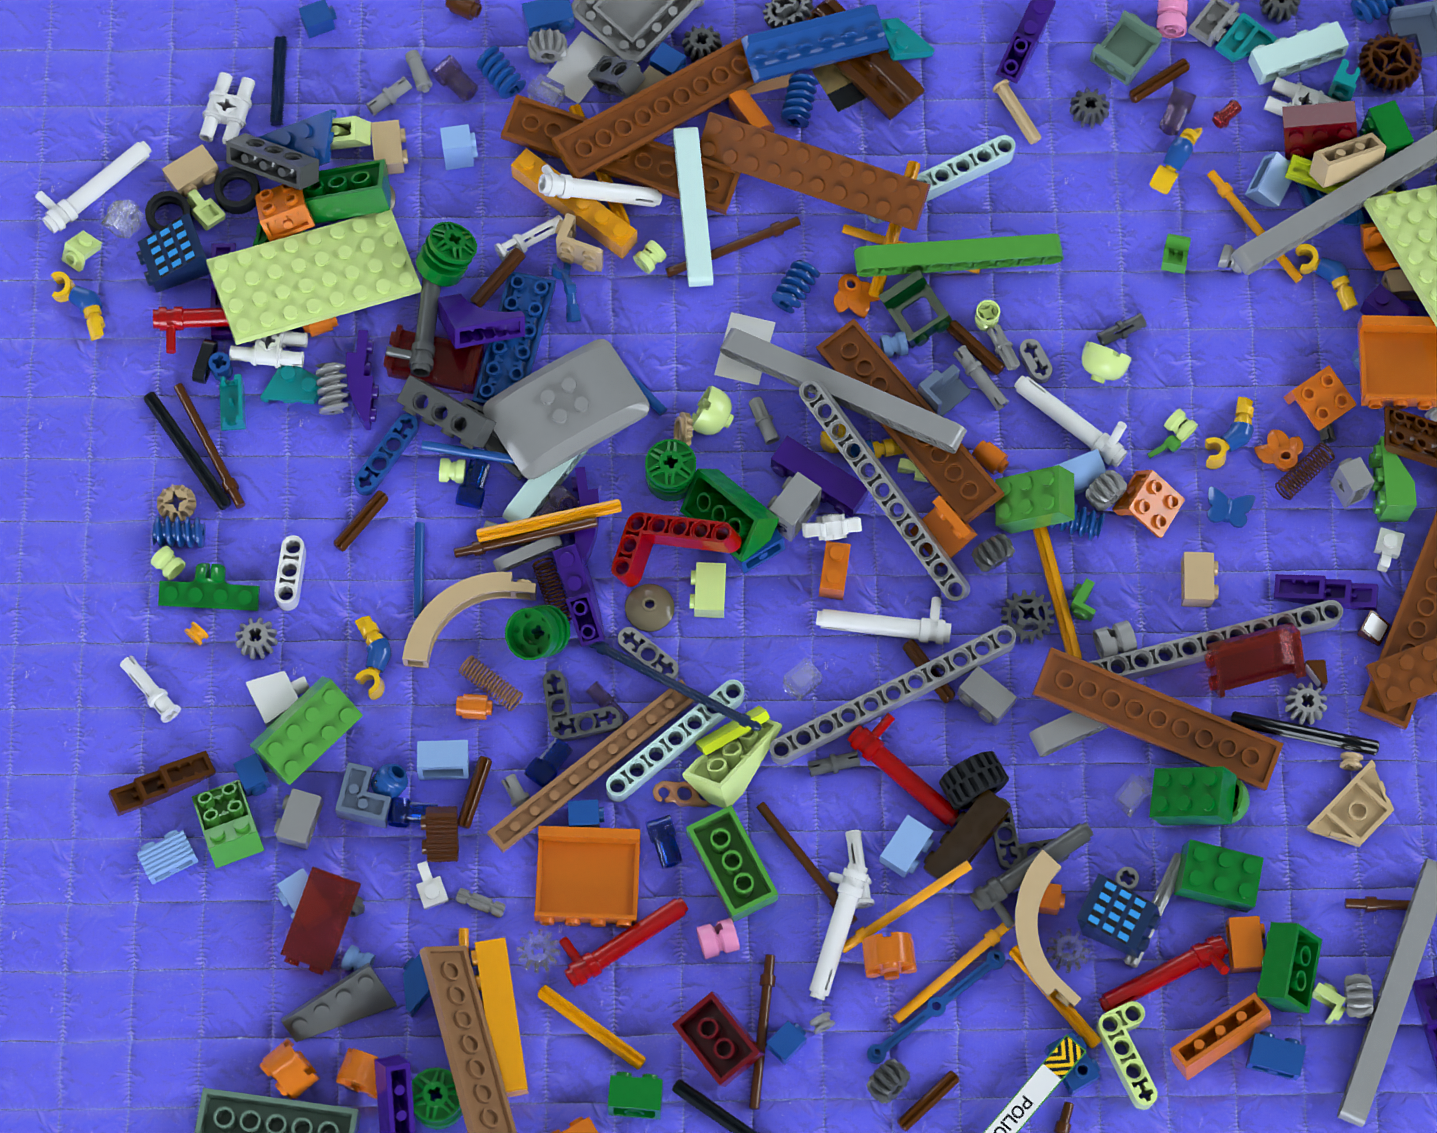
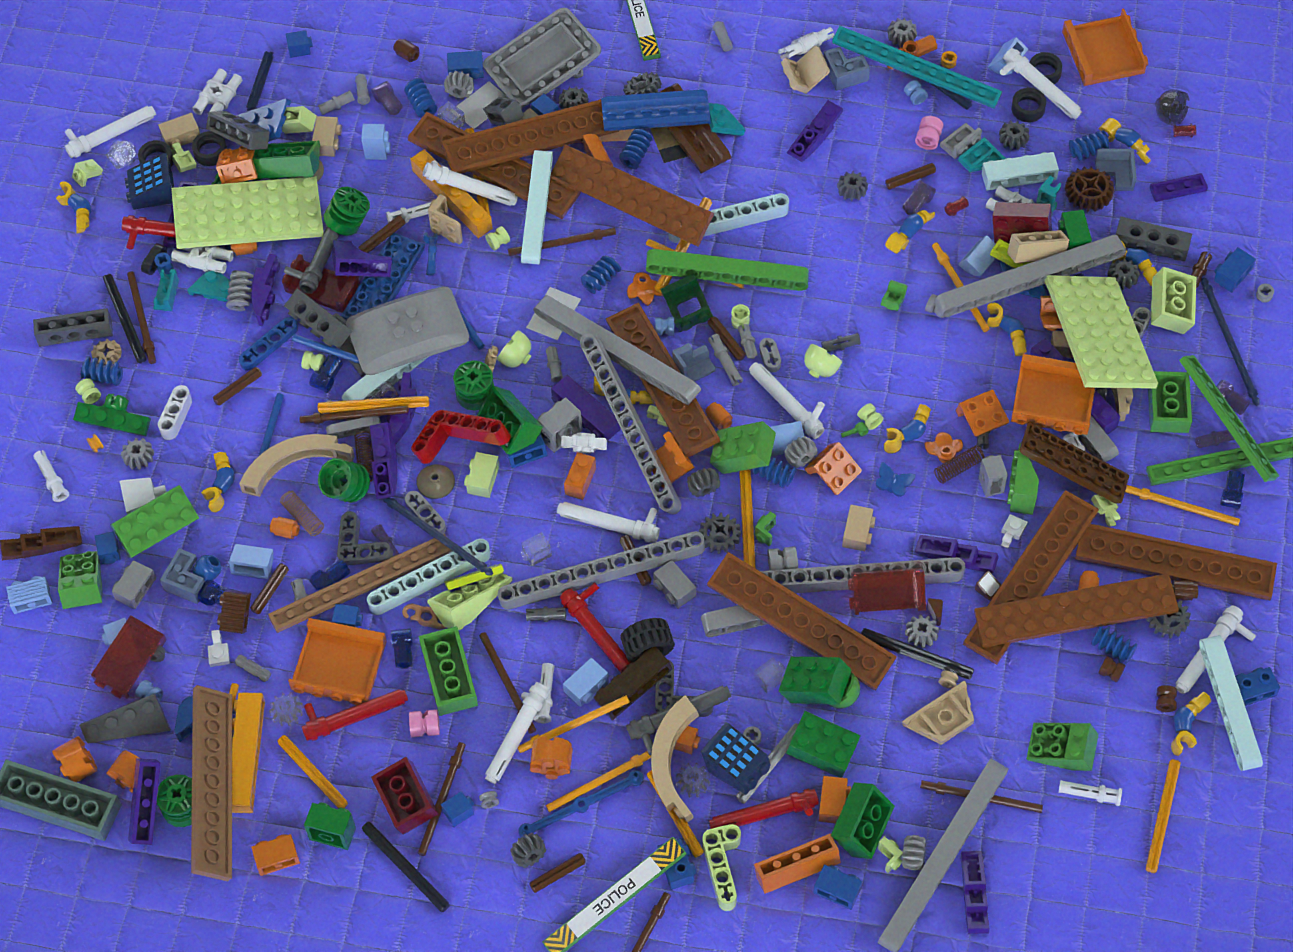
camera: 15 degrees right, 10 degrees down
tan axle [992,79,1041,145] -> none
sand green panel [1090,10,1163,86] -> none
none -> dark grey brick [33,308,113,347]

